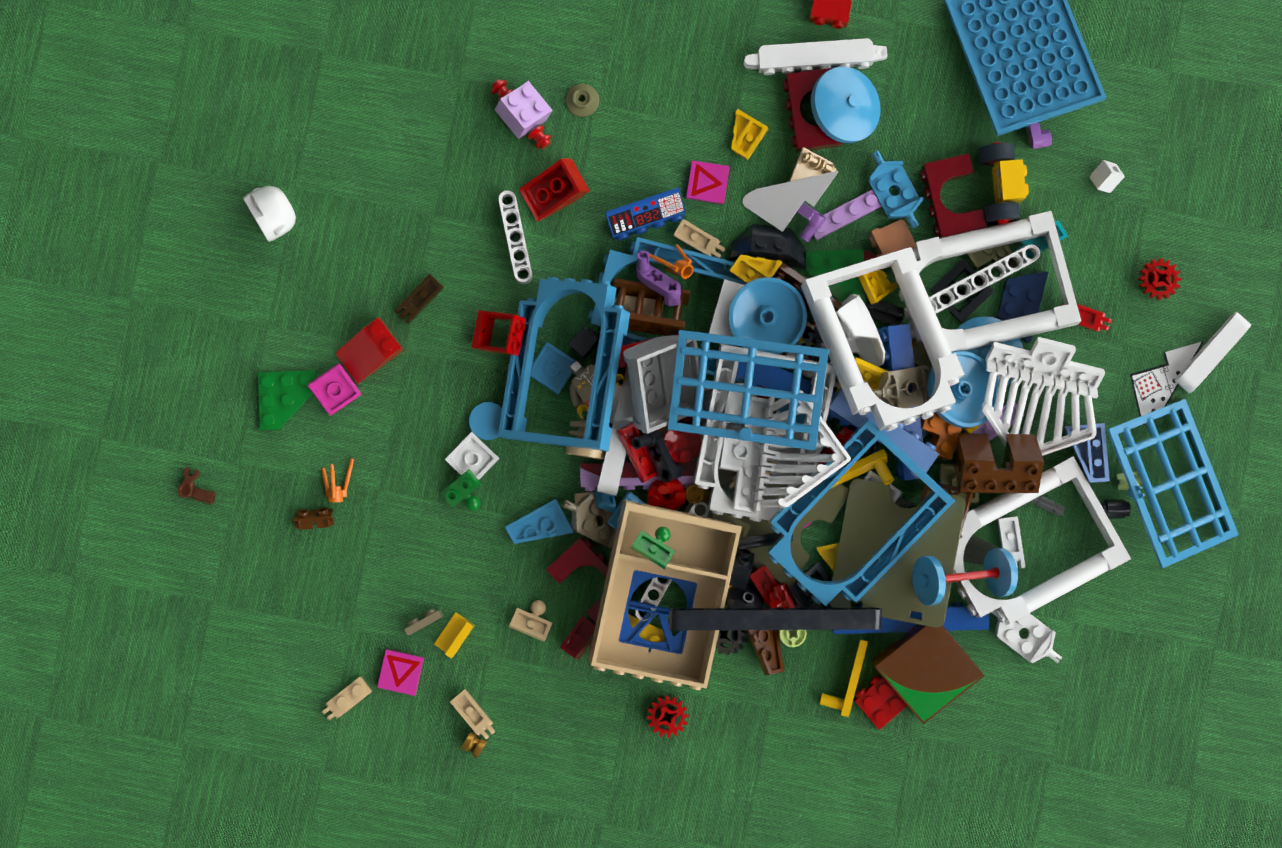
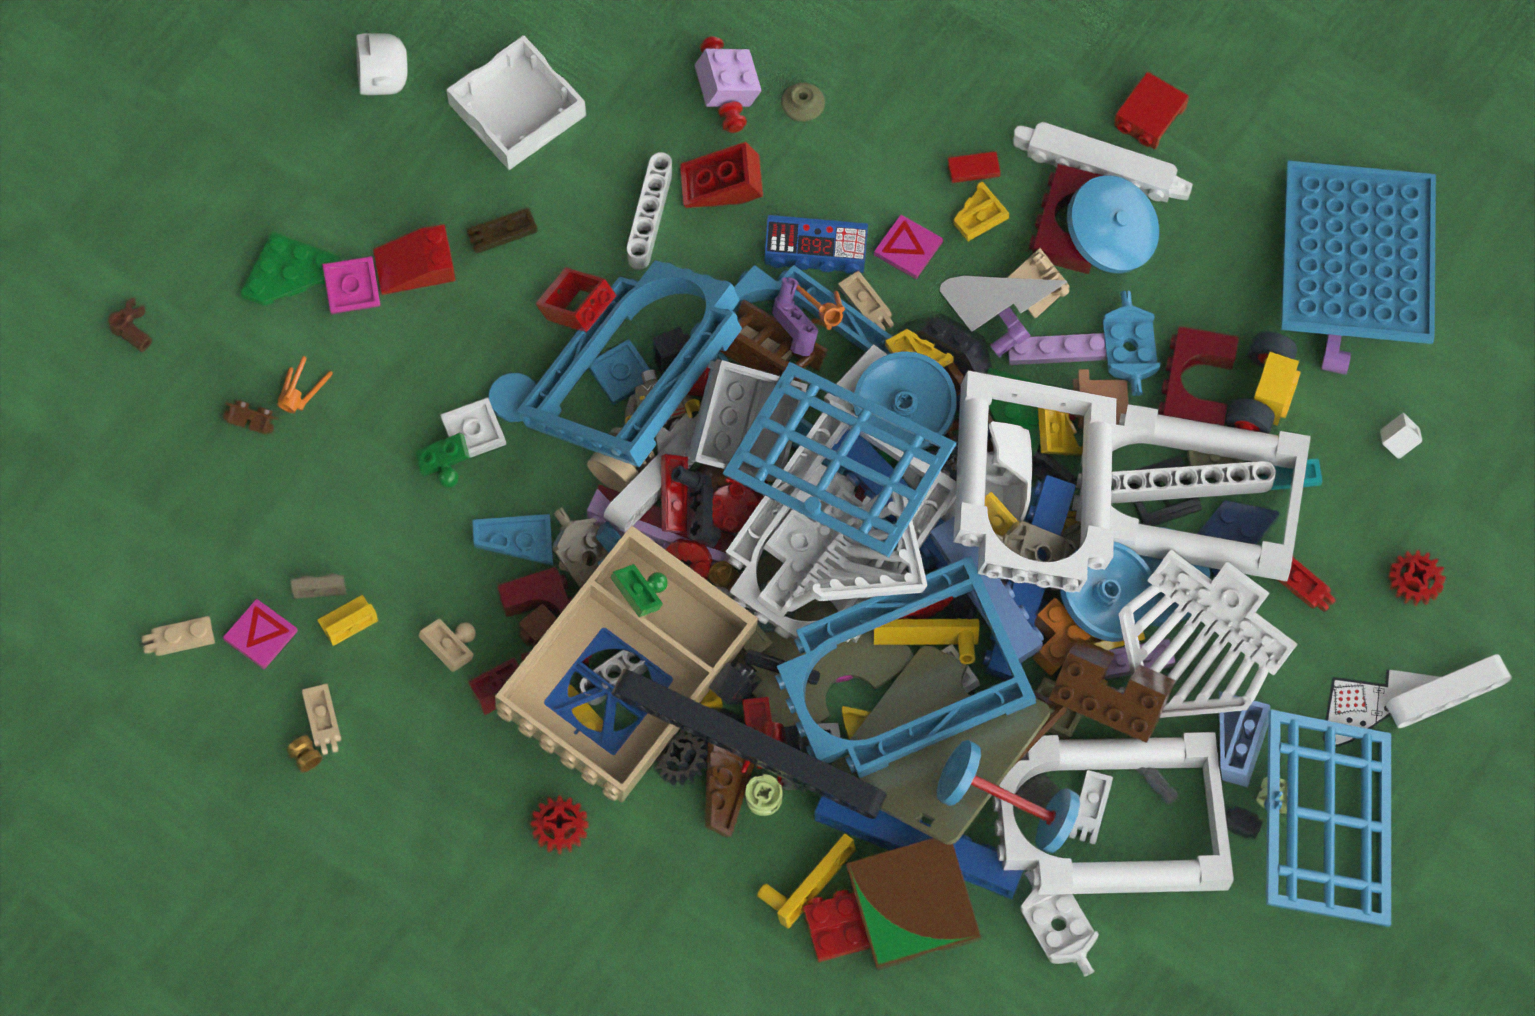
camera: 25 degrees right, 20 degrees down
none -> white tile [447,35,586,170]
none -> copper brick [519,604,557,647]
none -> red tile [948,151,1001,183]

